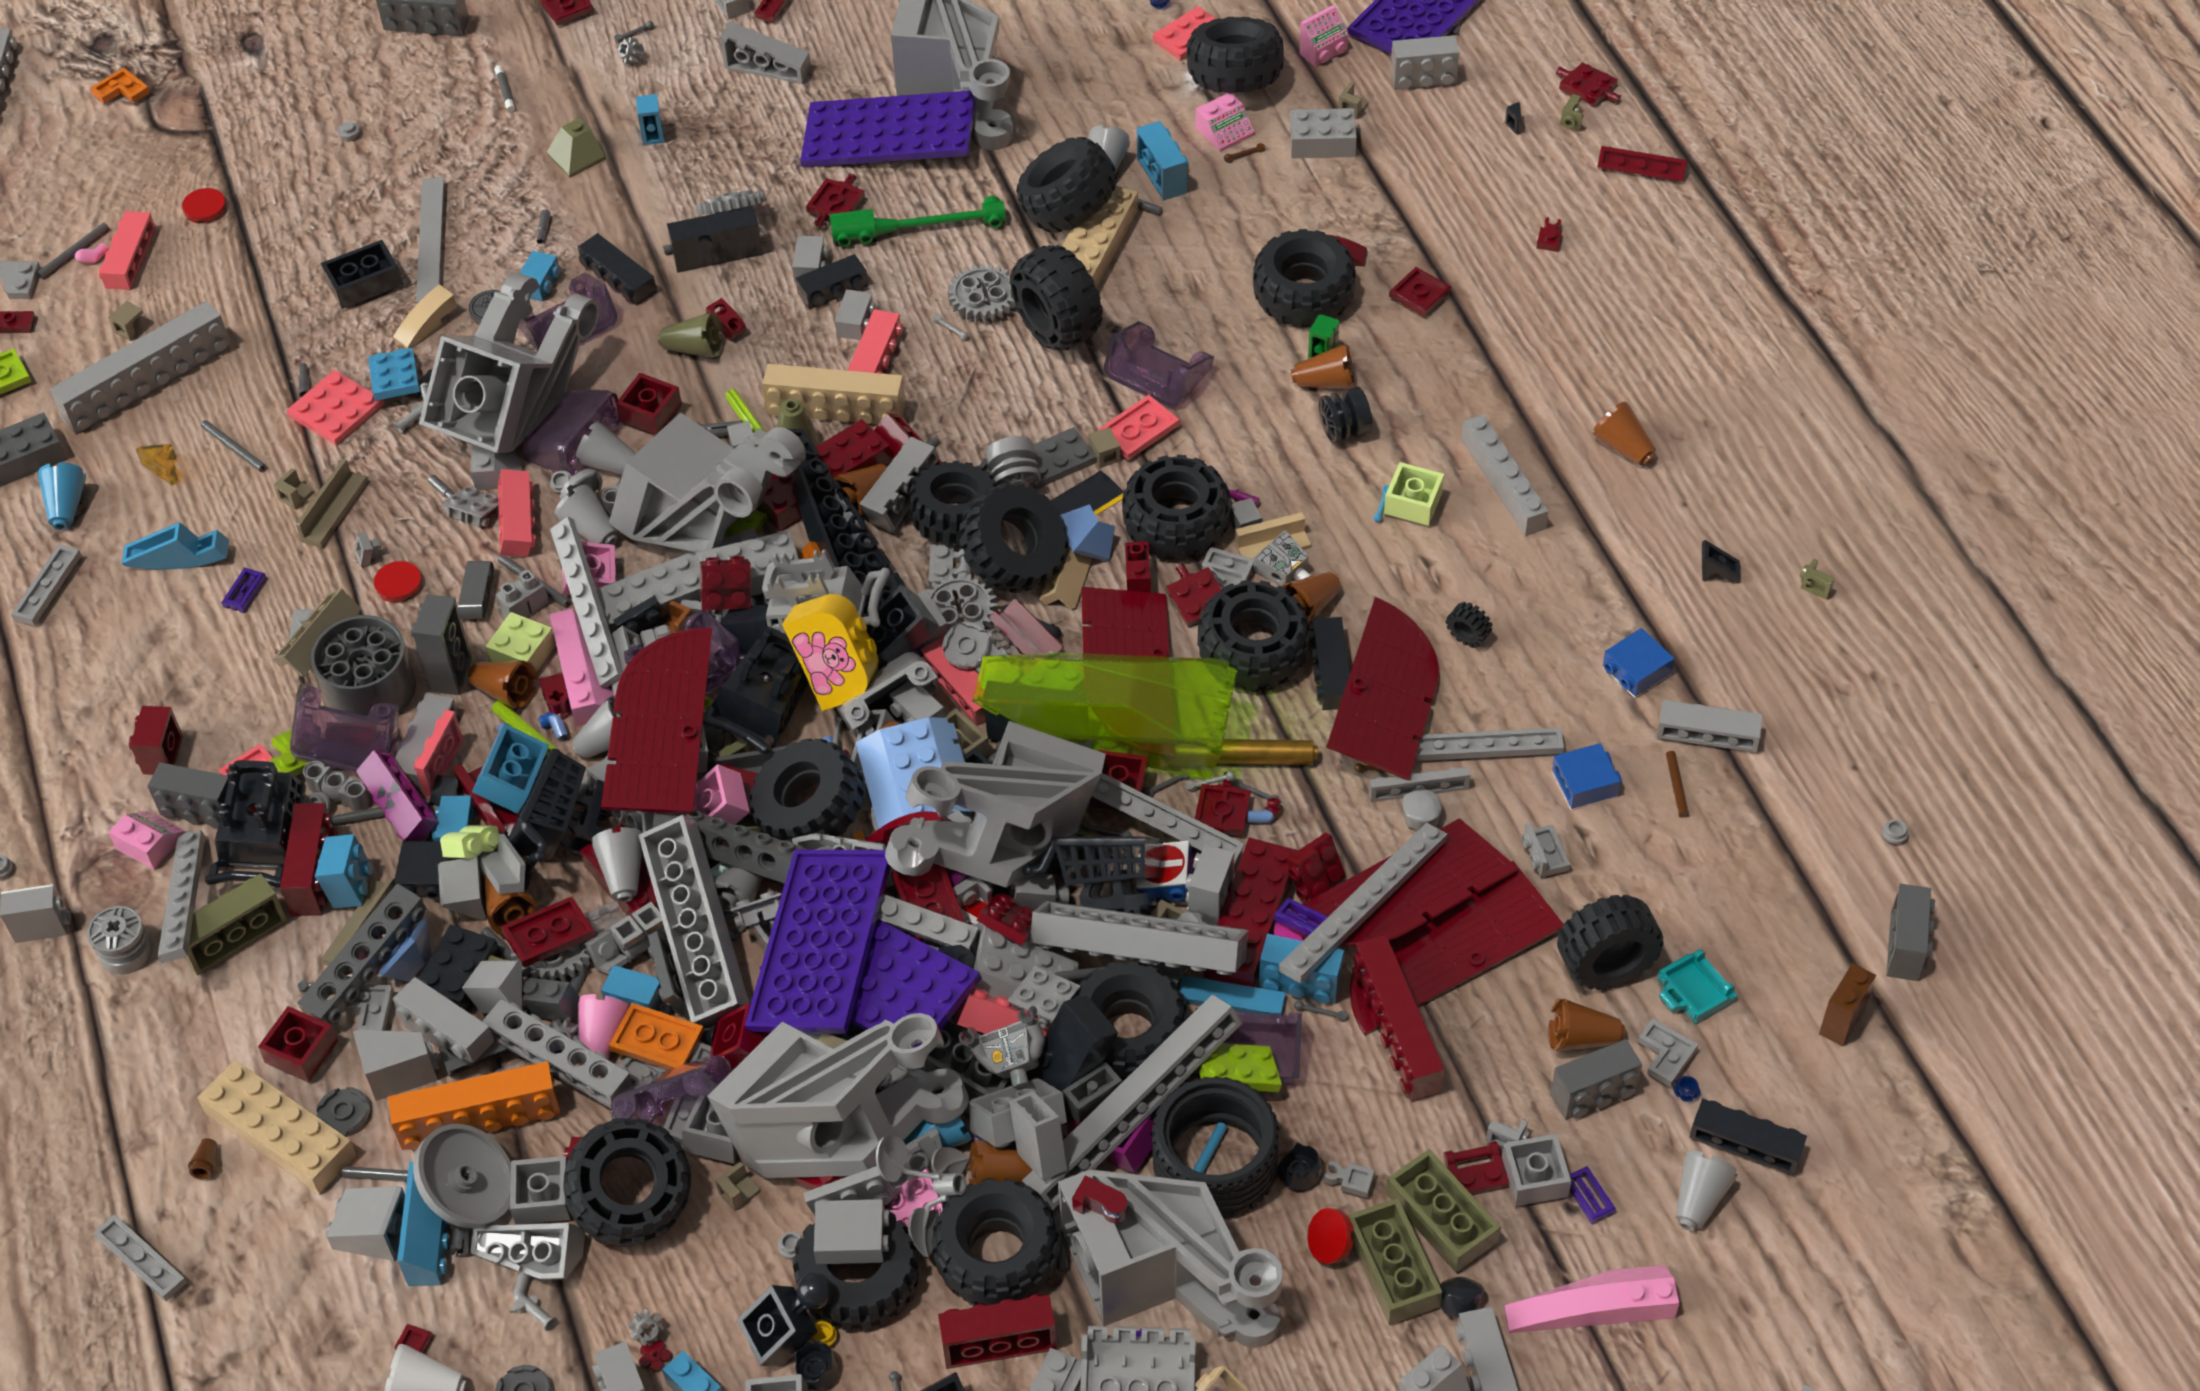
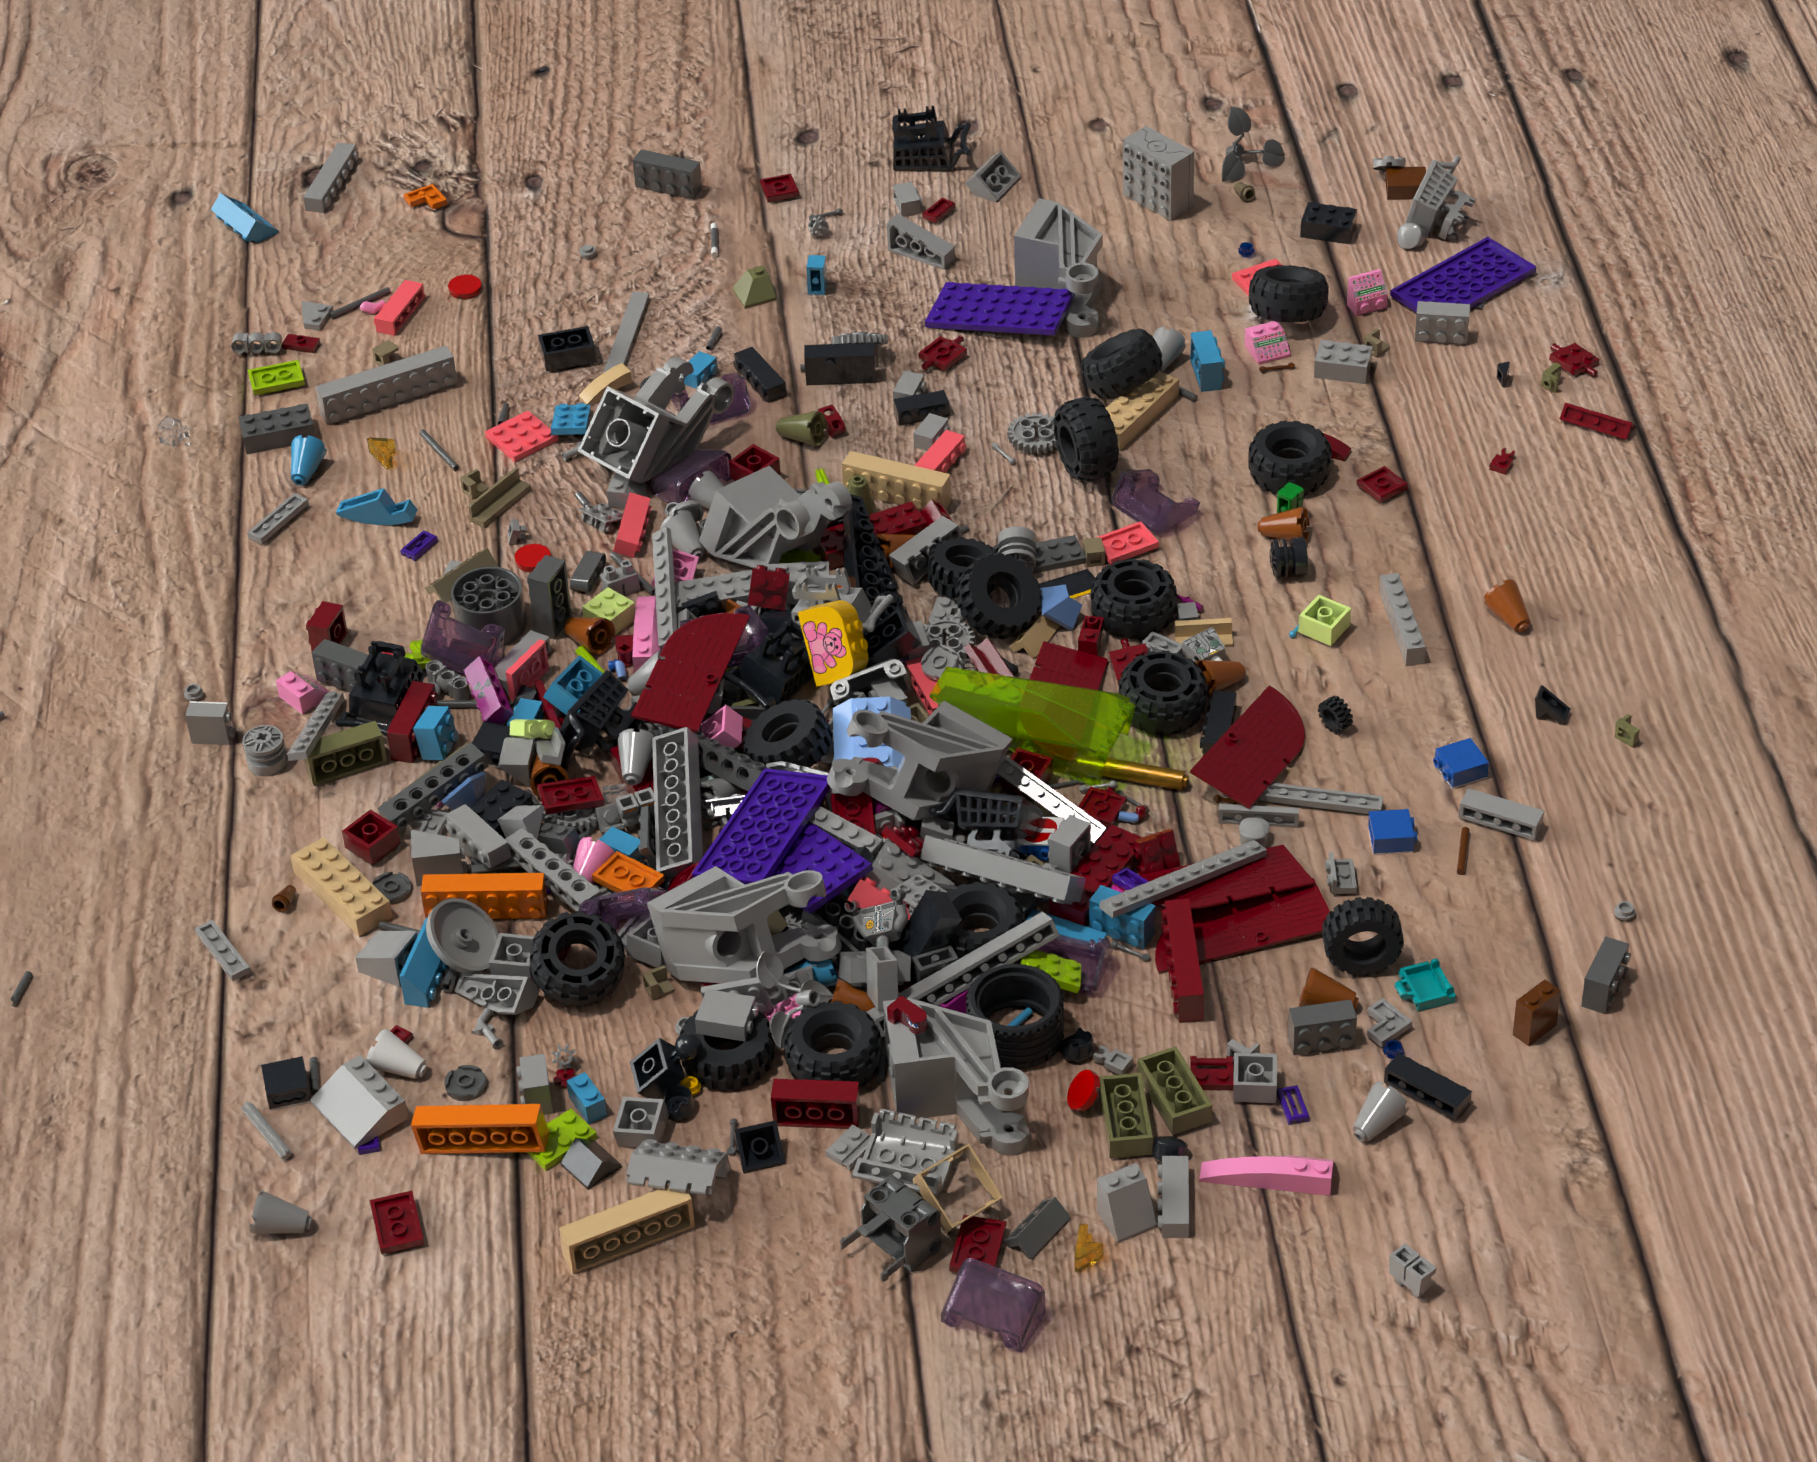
camera: 15 degrees right, 10 degrees down
green bar [829,196,1006,247] -> none

